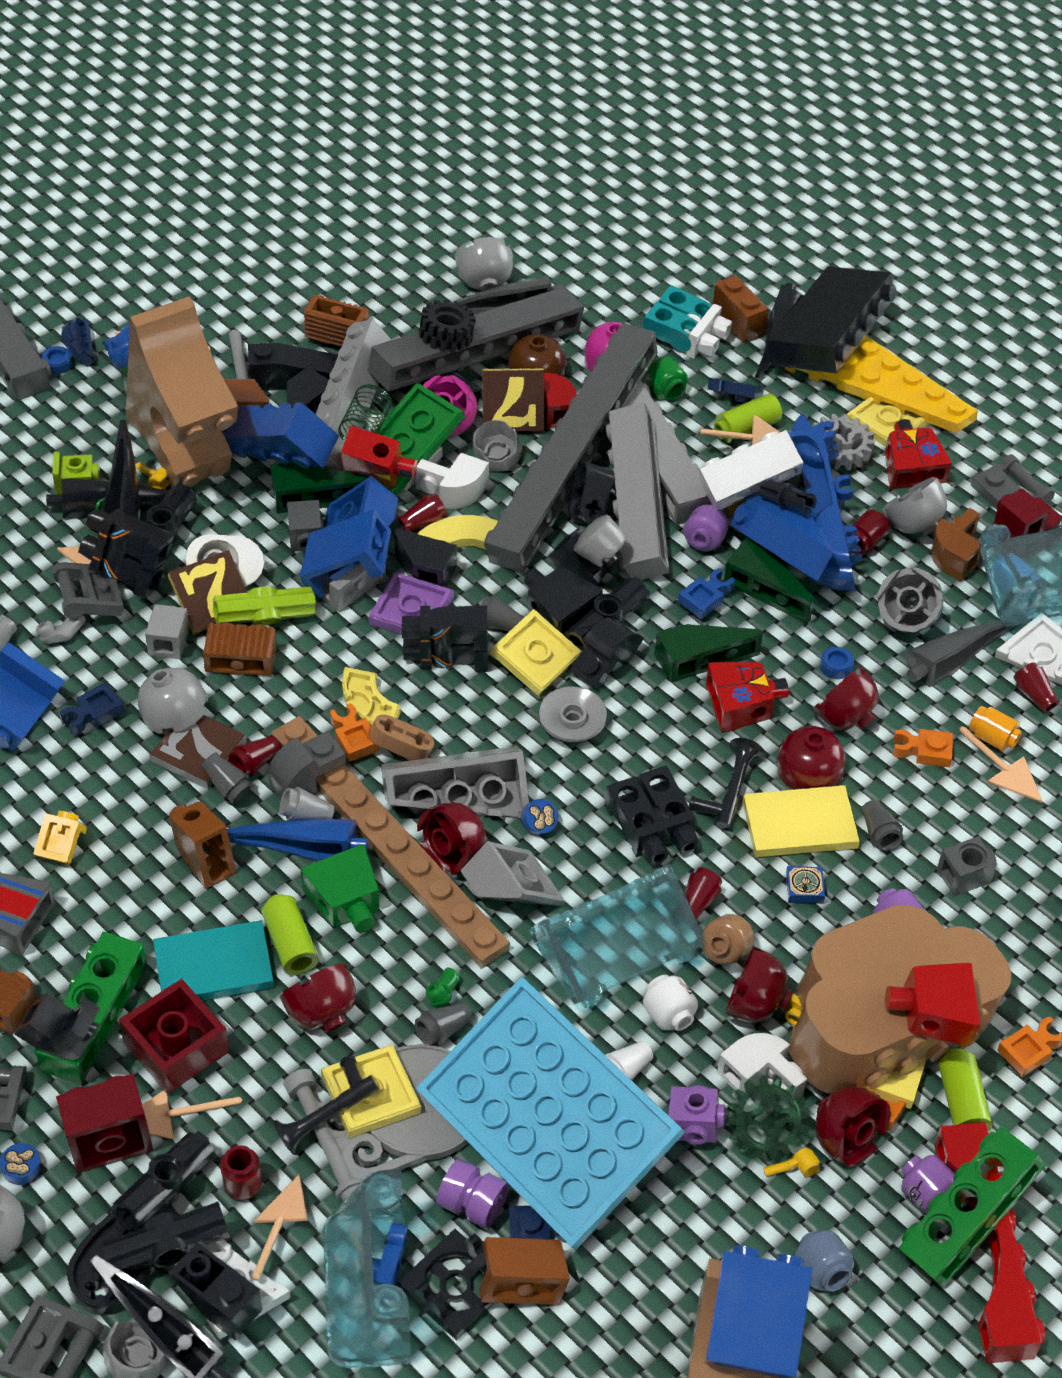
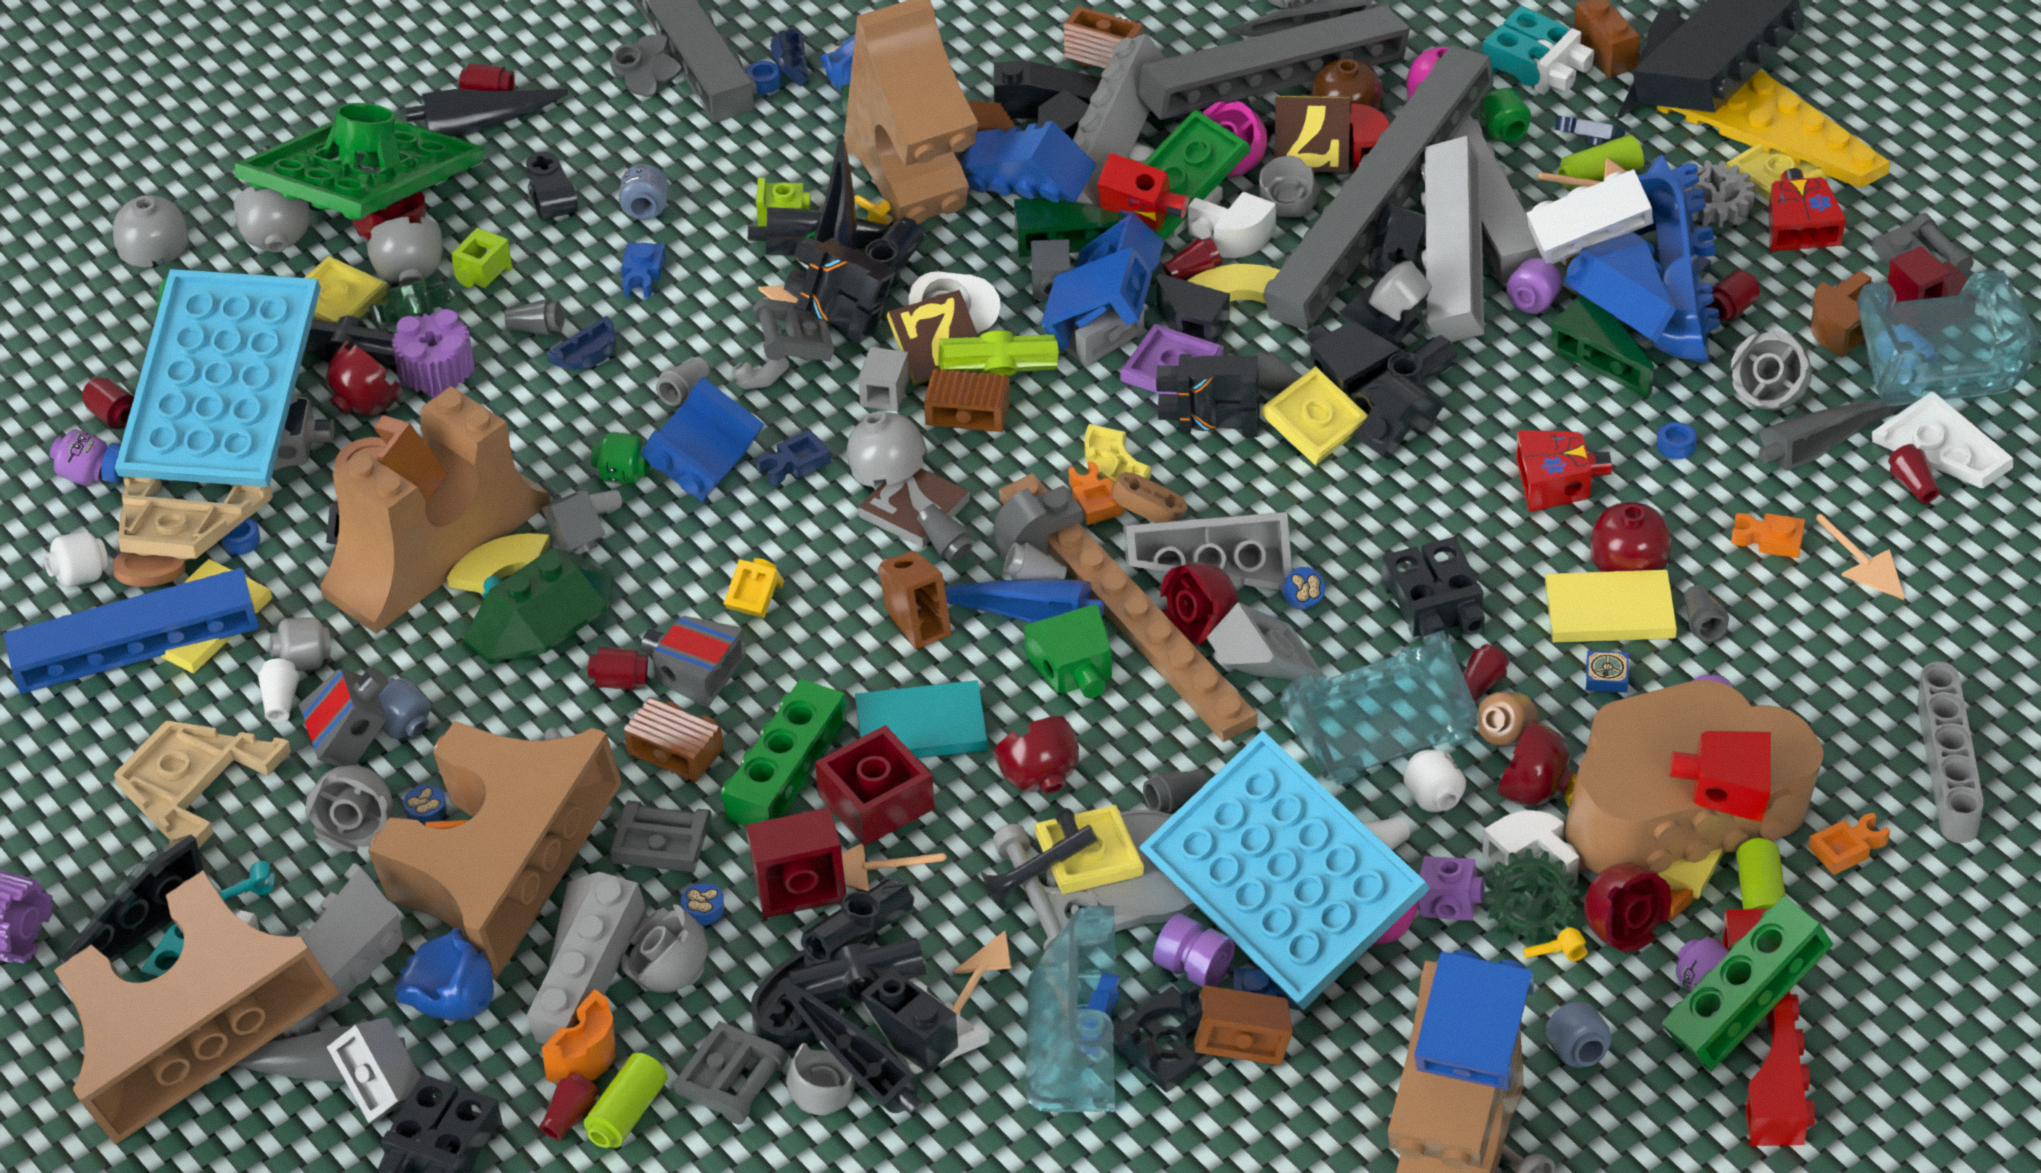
camera: 10 degrees right, 5 degrees down
black brick [14,993,100,1060] -> none
dark red brick [220,1145,262,1200] -> none
dark red cone [228,735,281,777] -> none
light grey bar [229,330,249,379] -> none
lime brick [261,894,319,975] -> none
clear green piece [338,384,392,442] -> none
black tyre [419,299,476,352] -> none
green arm [426,968,461,1008] -> none
light grey dish [539,687,607,742] -> none
dark green slope [654,624,763,683] -> none
blue plate [677,568,735,619] -> none
black piece [689,738,764,830] -> none
black axle [759,480,817,514] -> none
dark red cylinder [812,666,879,730] -> none
light grey cylinder [882,477,947,535] -> none
dark grey brick [936,836,997,897] -> none
light orange brick [969,706,1022,752] -> none

